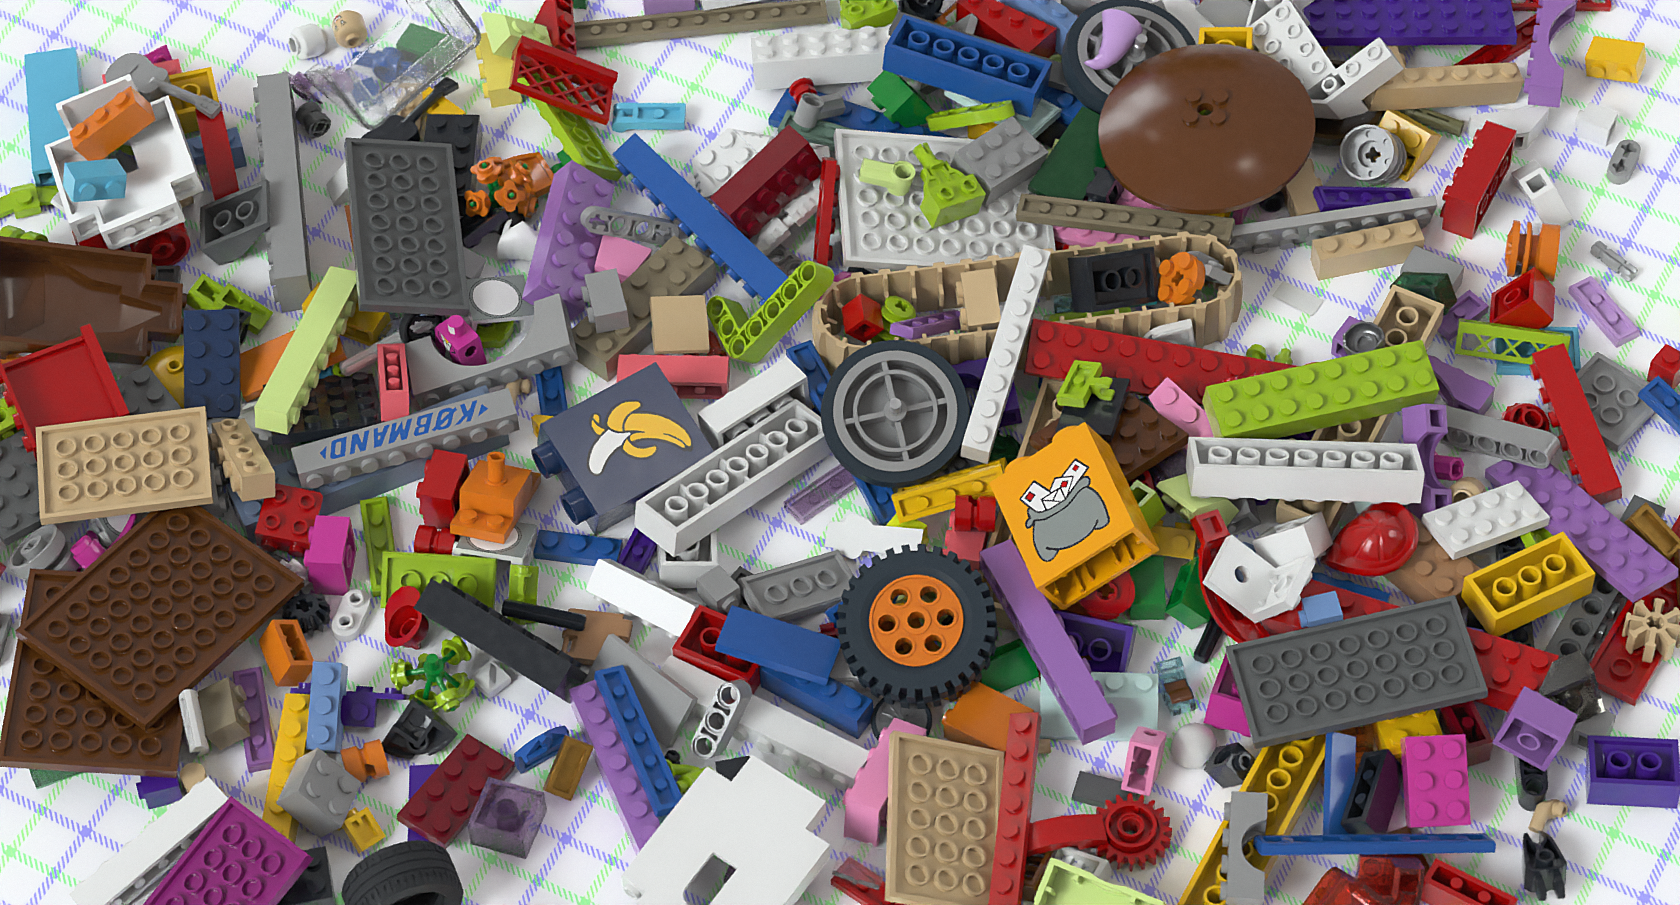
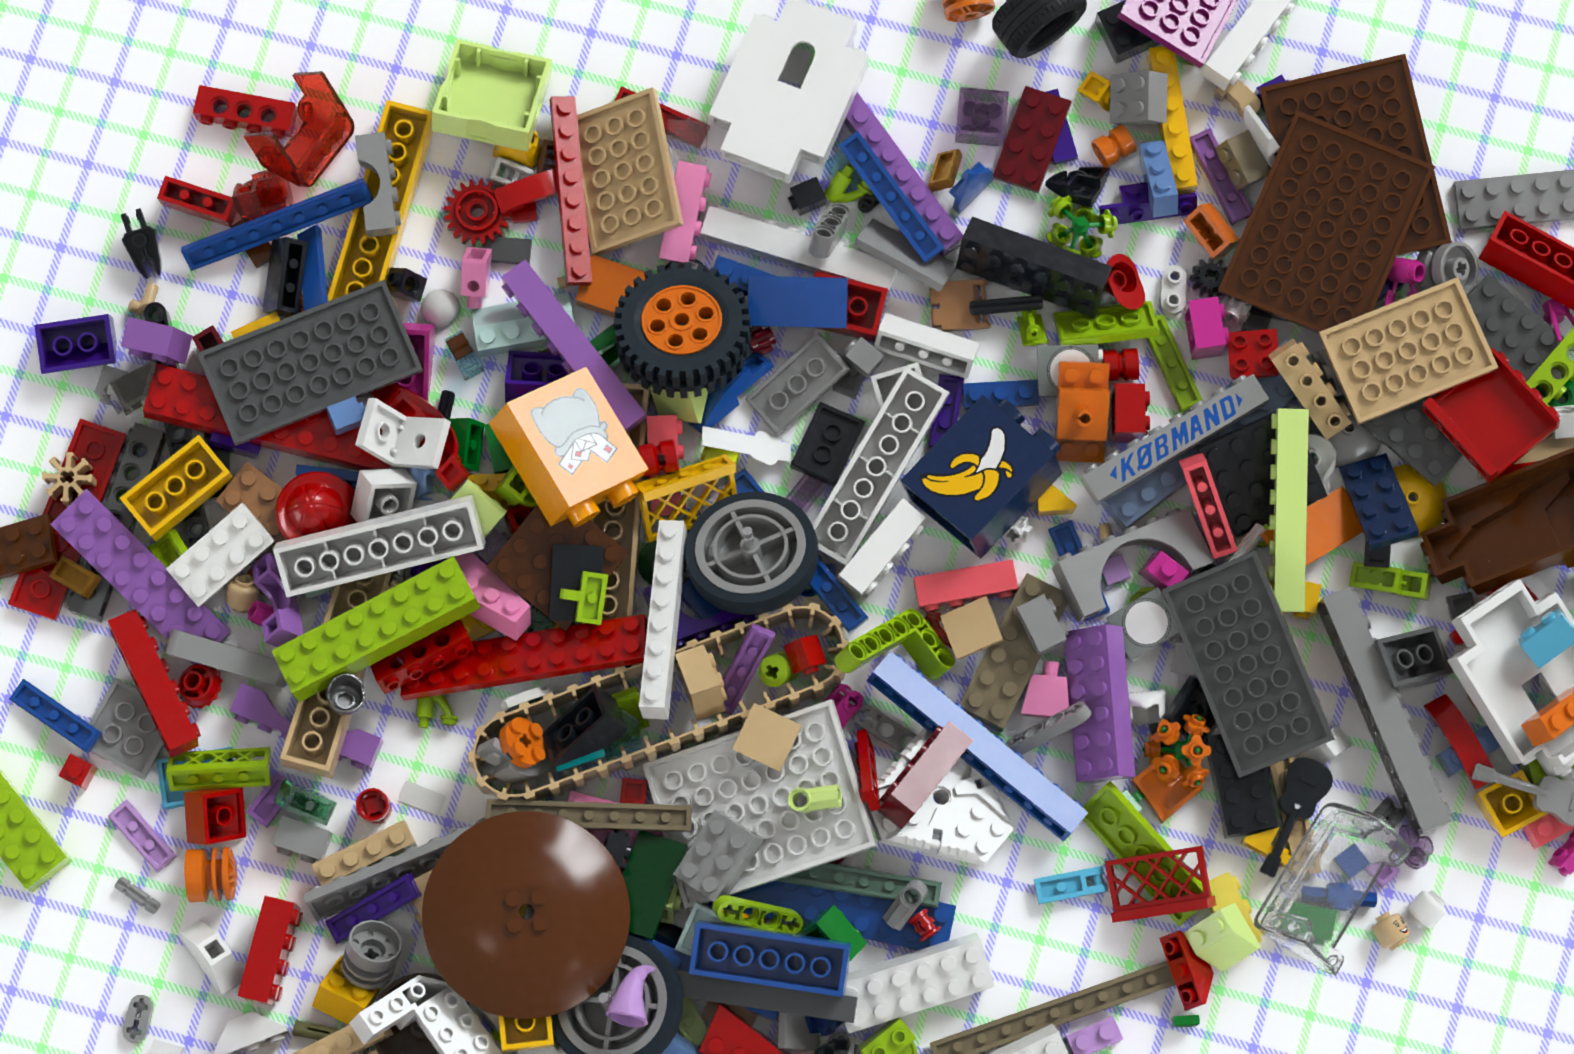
camera: 165 degrees right, 25 degrees up
lime brick [913,143,986,228] -> none
dark pink brick [1401,734,1471,828] -> none
none -> red wheel [356,788,392,825]
none -> tan slope [732,703,802,772]
none -> black tile [790,402,865,487]

